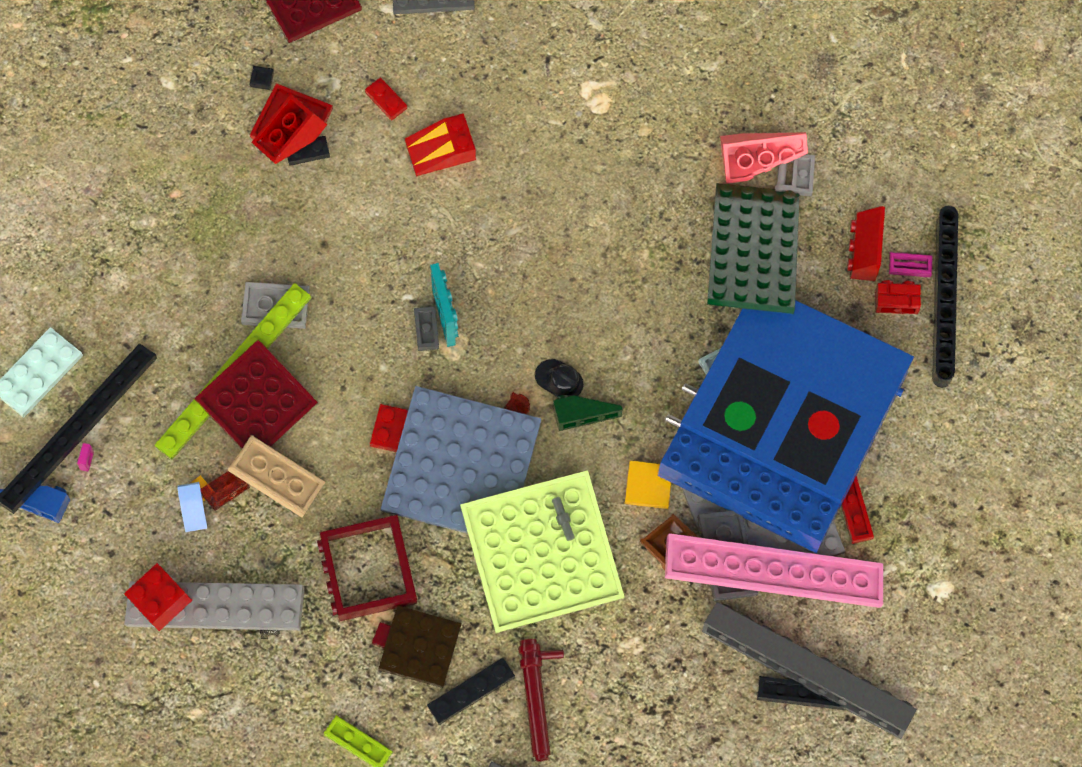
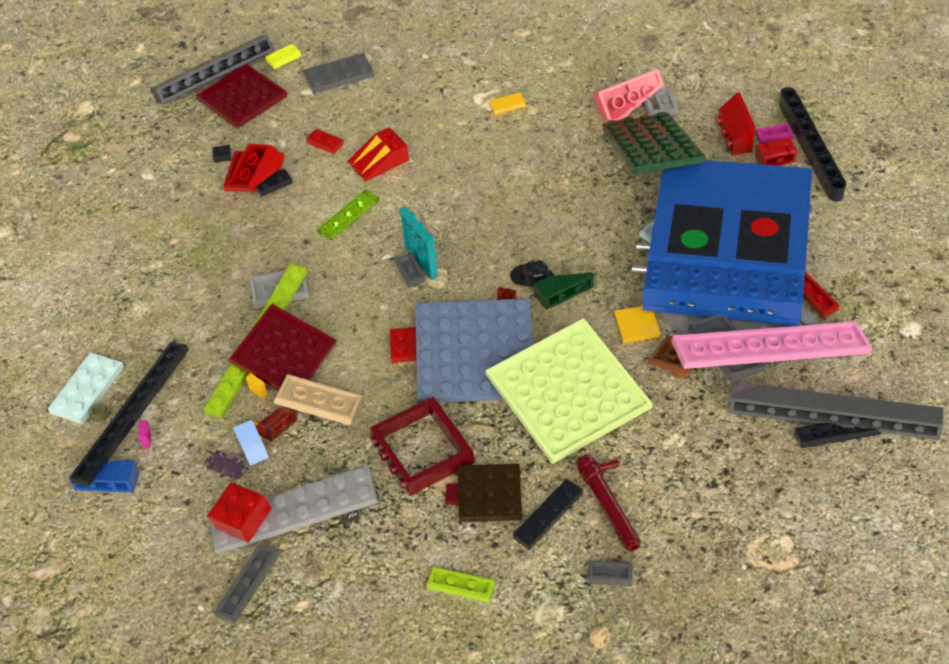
camera: 10 degrees left, 20 degrees down
dark grey bar [552,497,575,541] -> none
none -> olive plate [89,403,109,422]
none -> hinge [205,450,249,480]
none -> dark grey plate [214,543,279,625]
none -> yellow tile [246,373,268,399]
none -> clear neon green tile [317,189,379,241]
none -> yellow tile [489,92,526,115]

